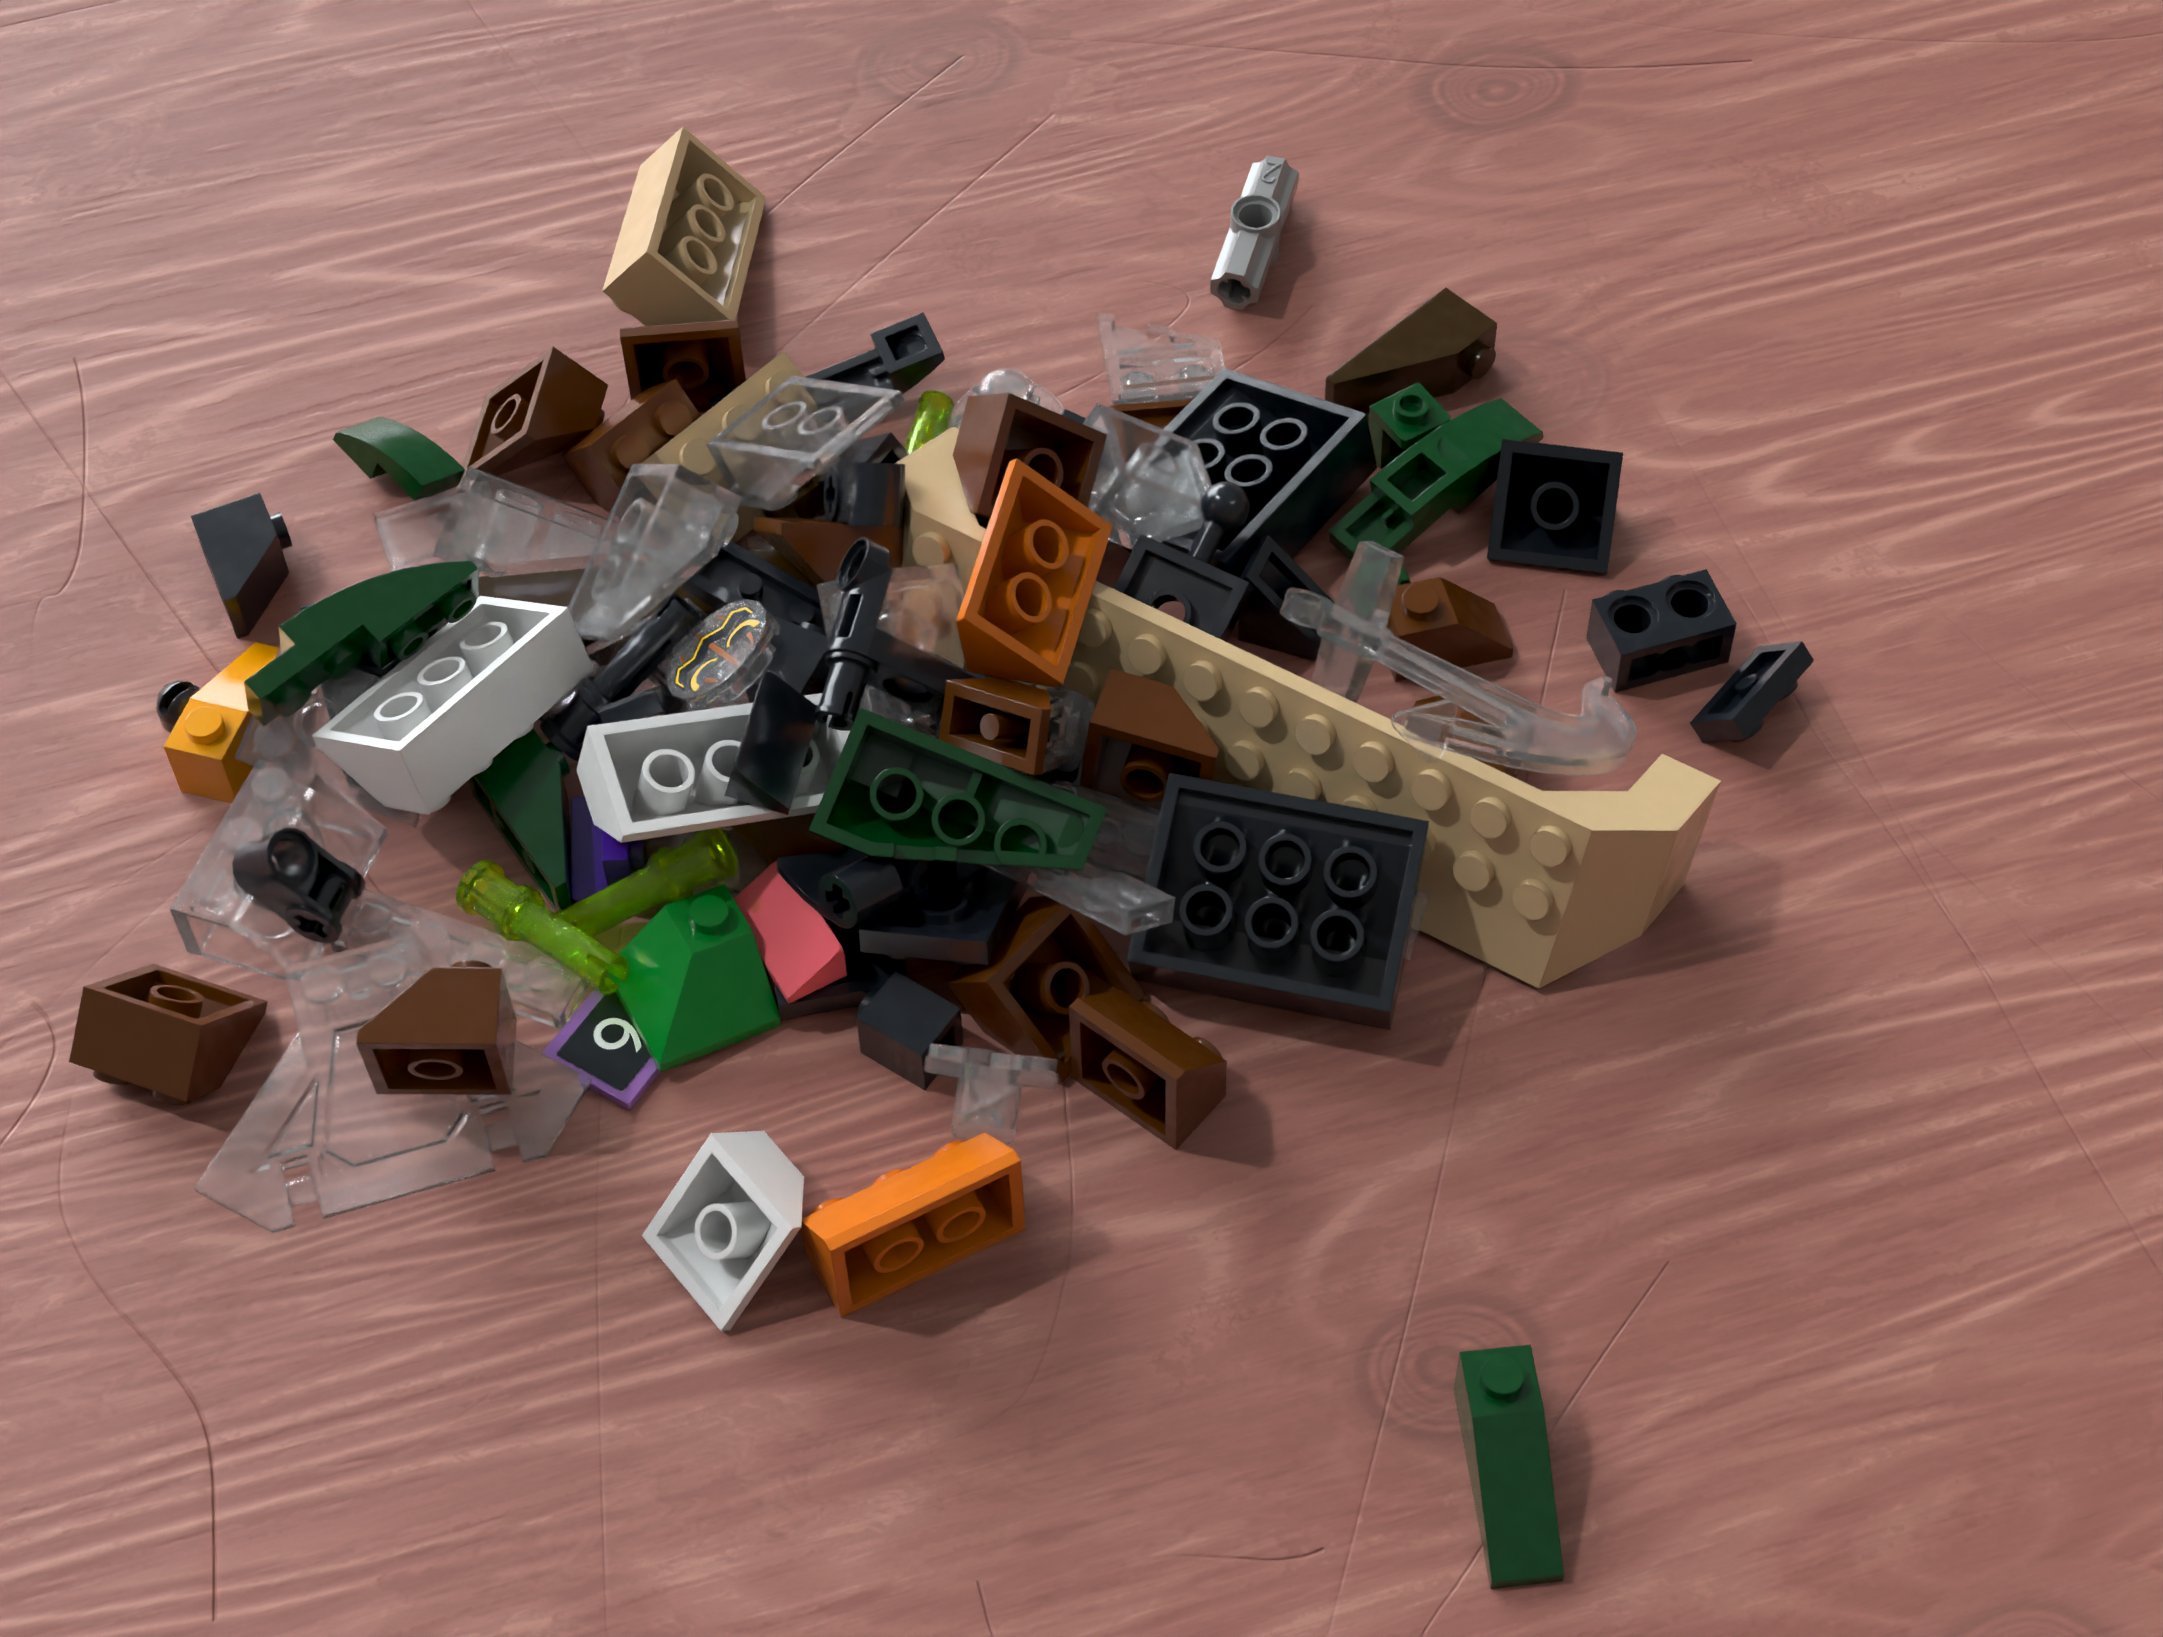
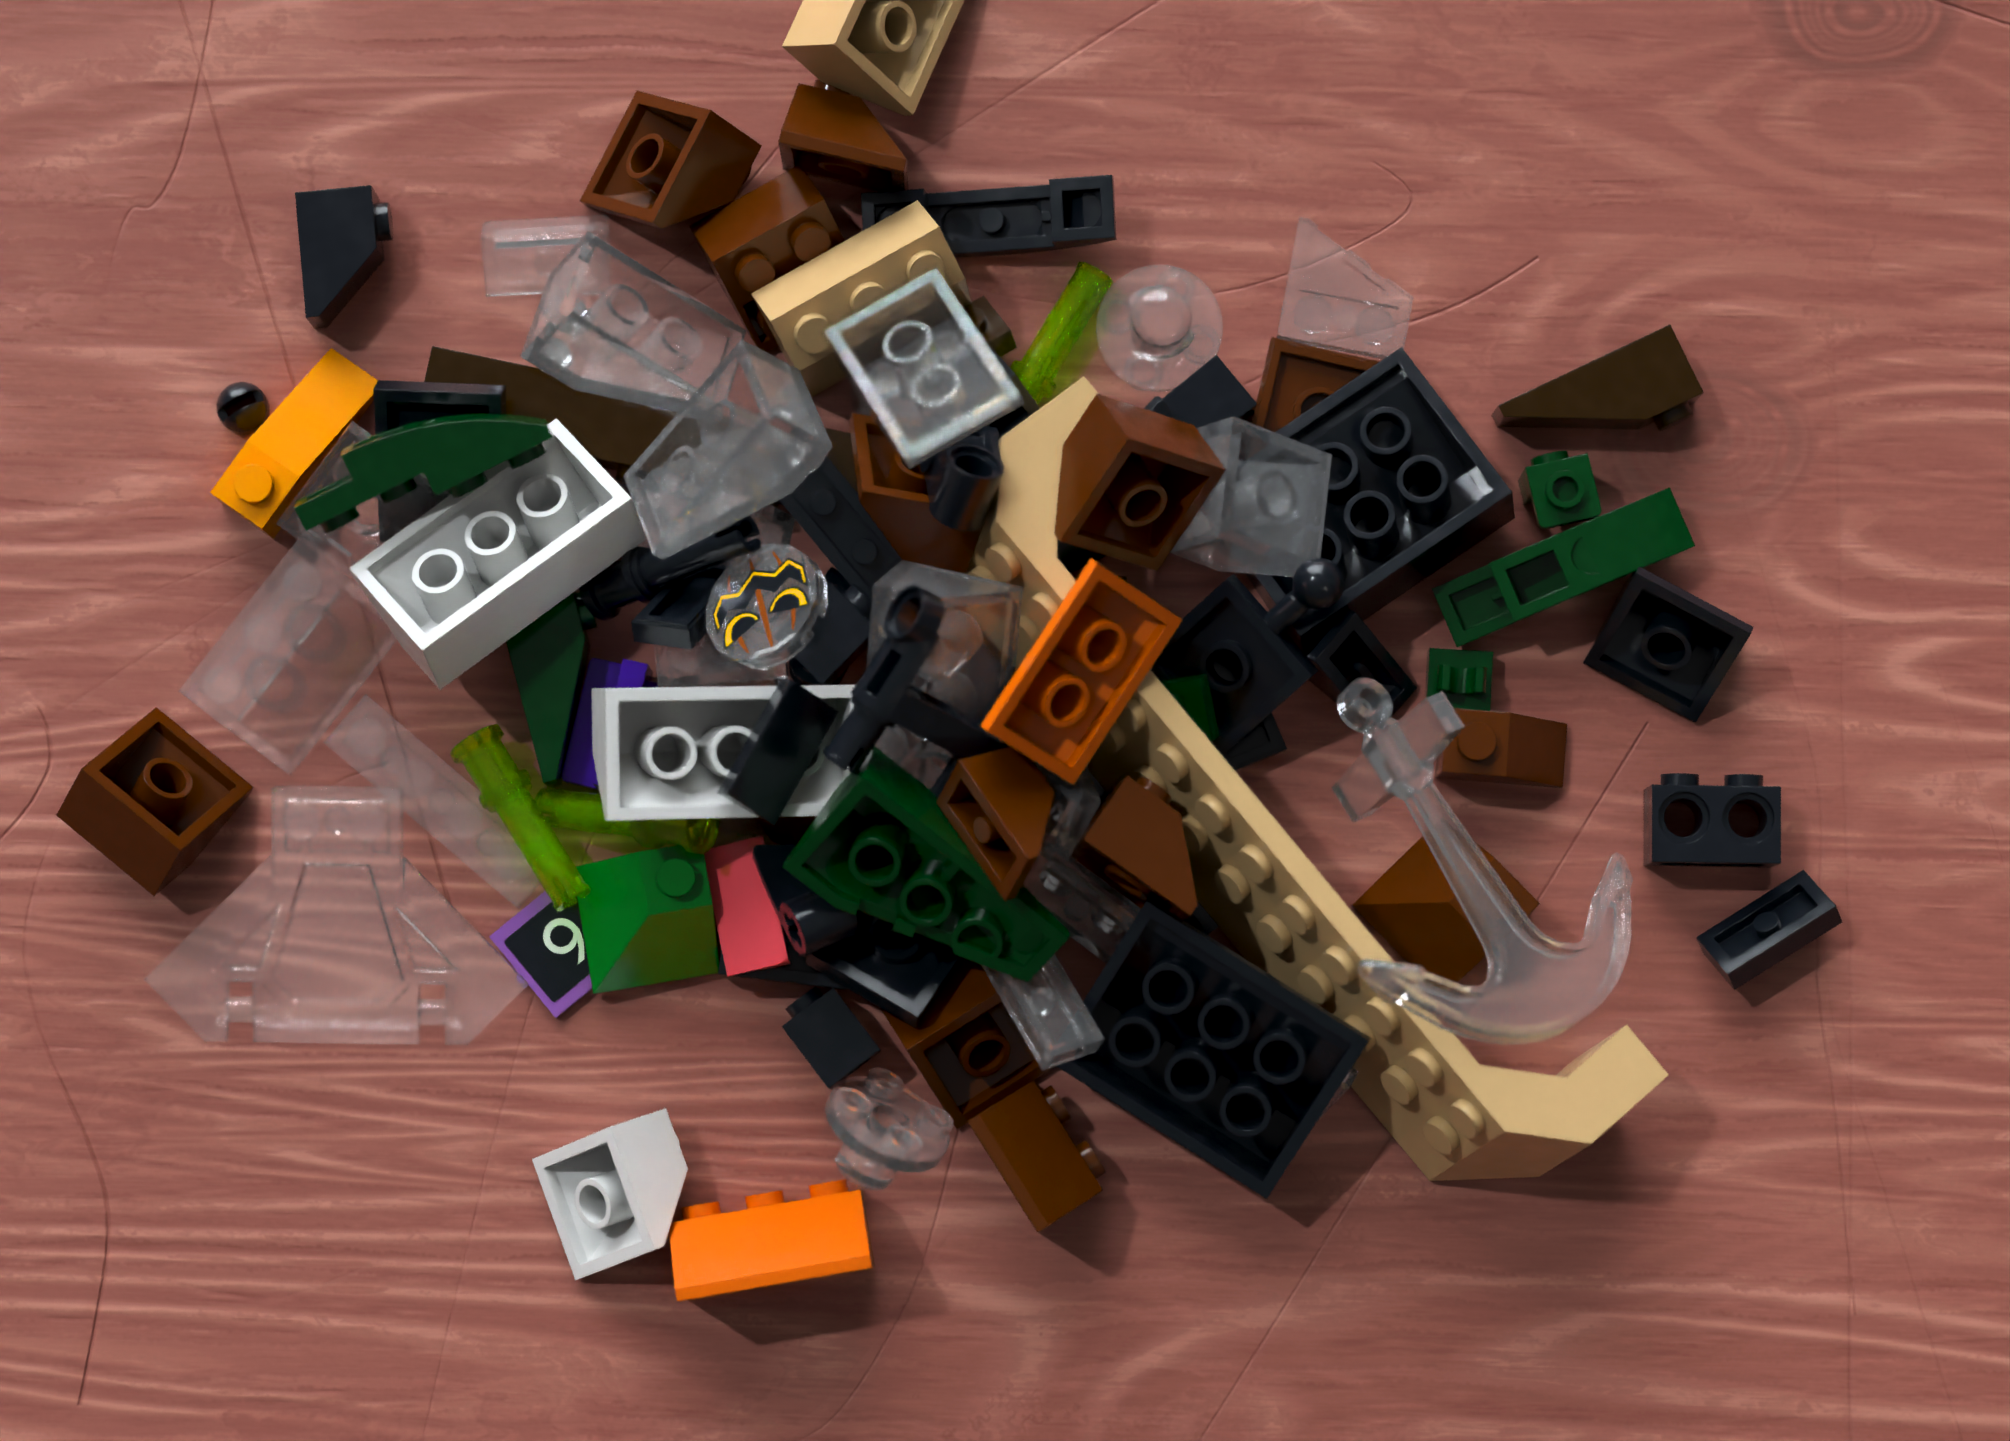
camera: 15 degrees right, 30 degrees up
black piece [232,828,366,944] -> none
dark green slope [333,417,465,502] -> none
reddish brown slope [356,960,517,1095] -> none
light grey piece [1210,155,1299,310] -> none

